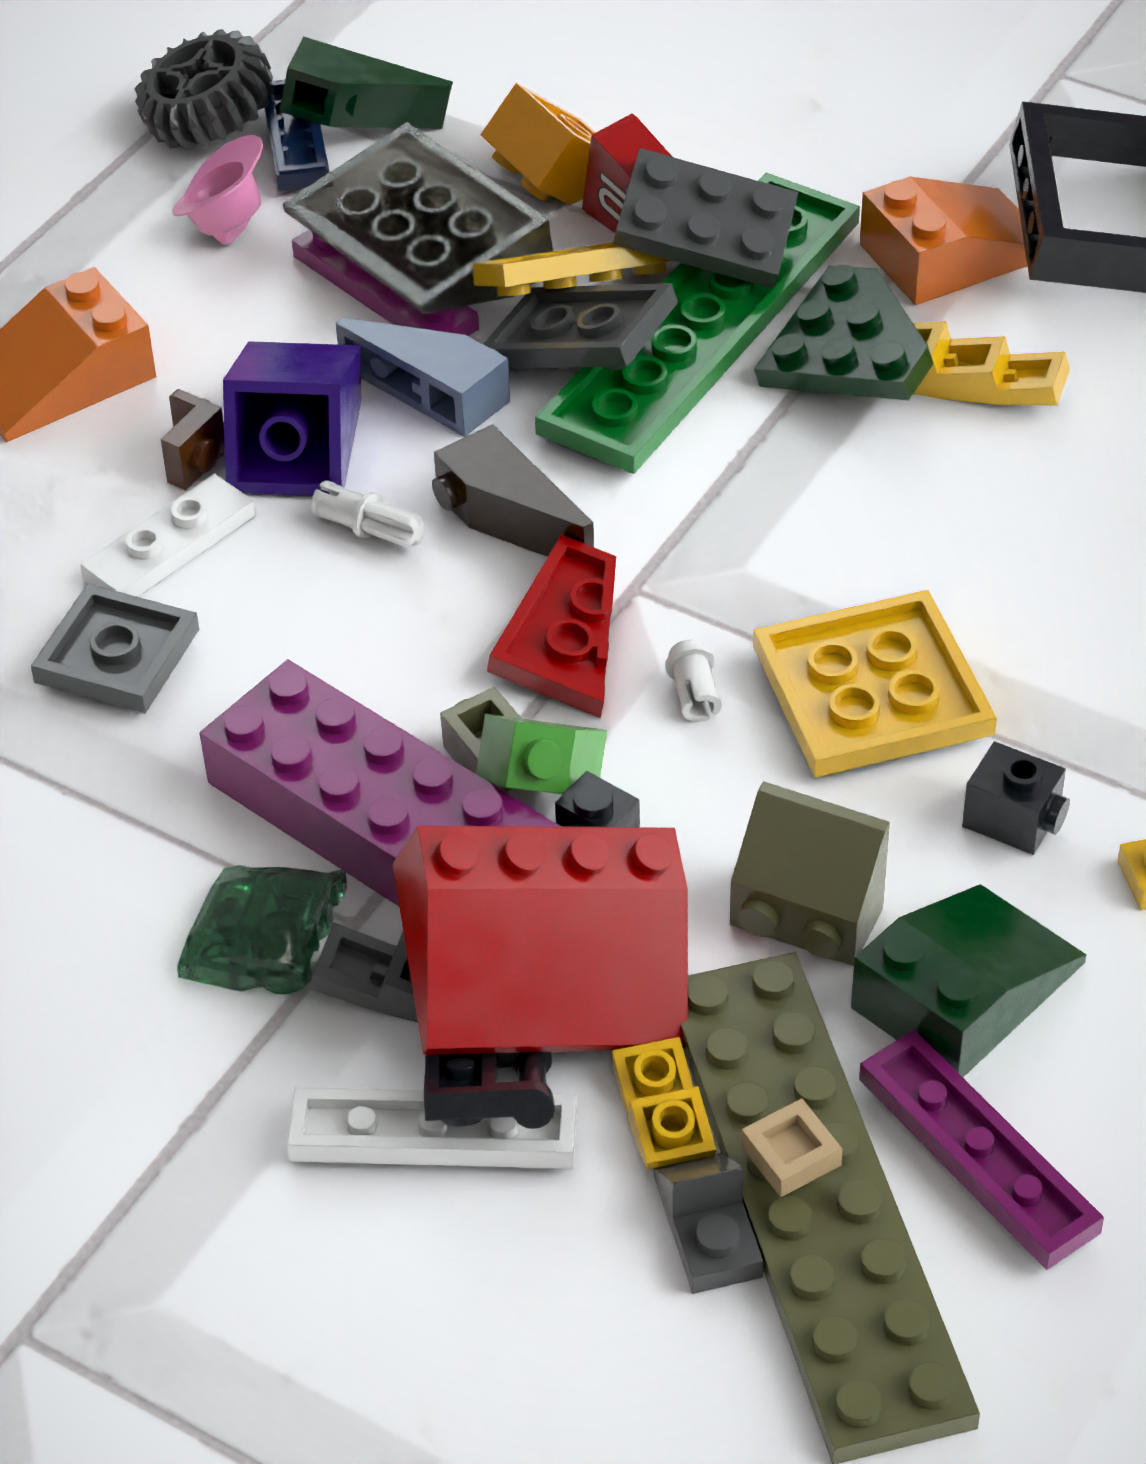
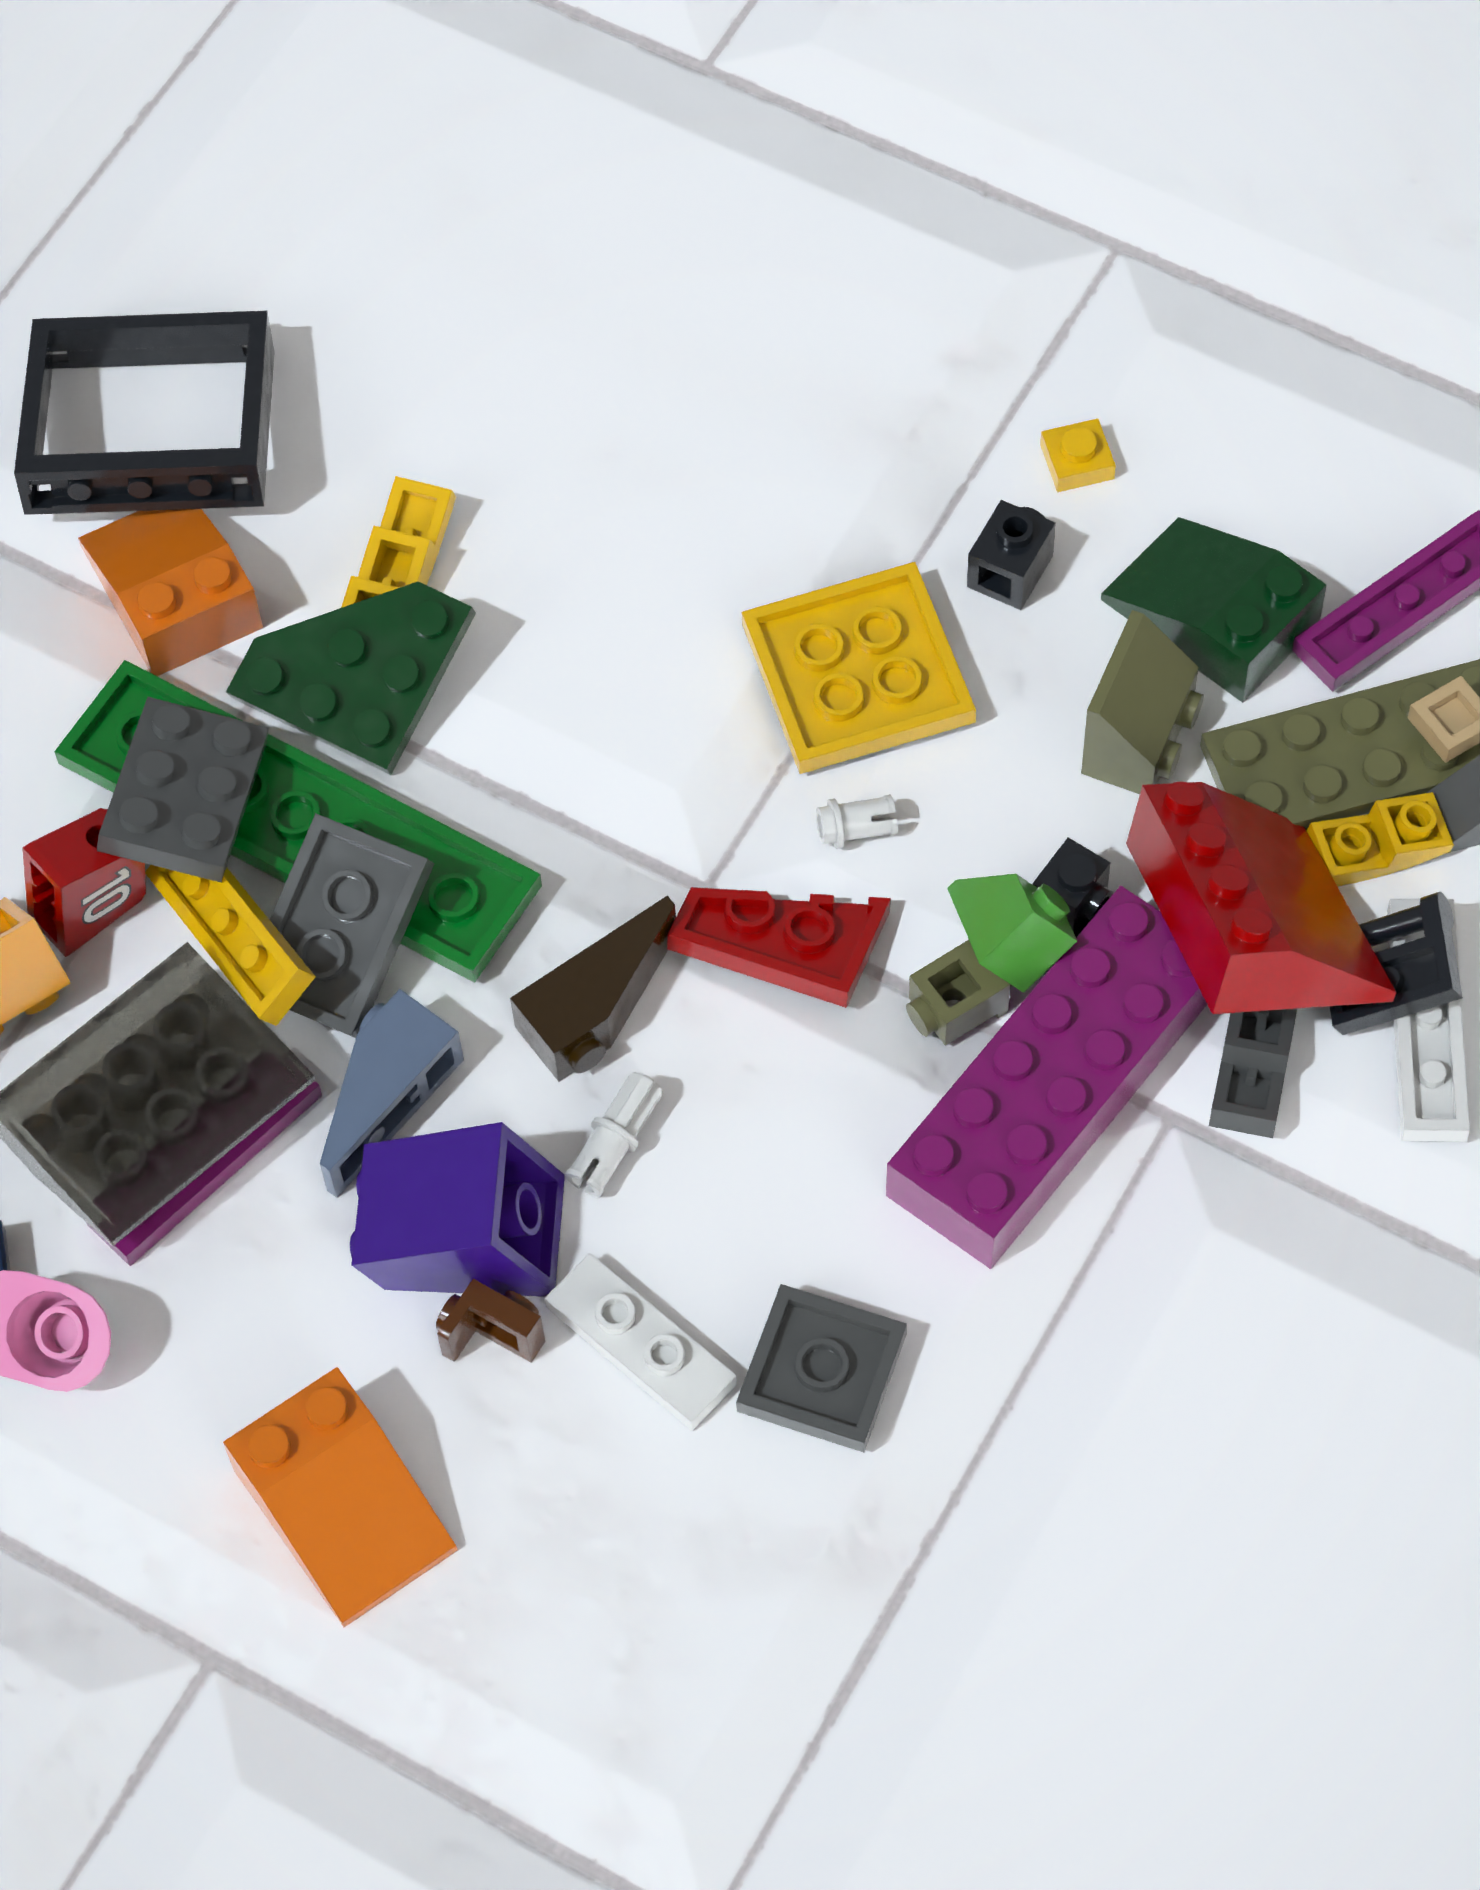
camera: 90 degrees left, 15 degrees up
clear green slope [177,865,348,994] -> none

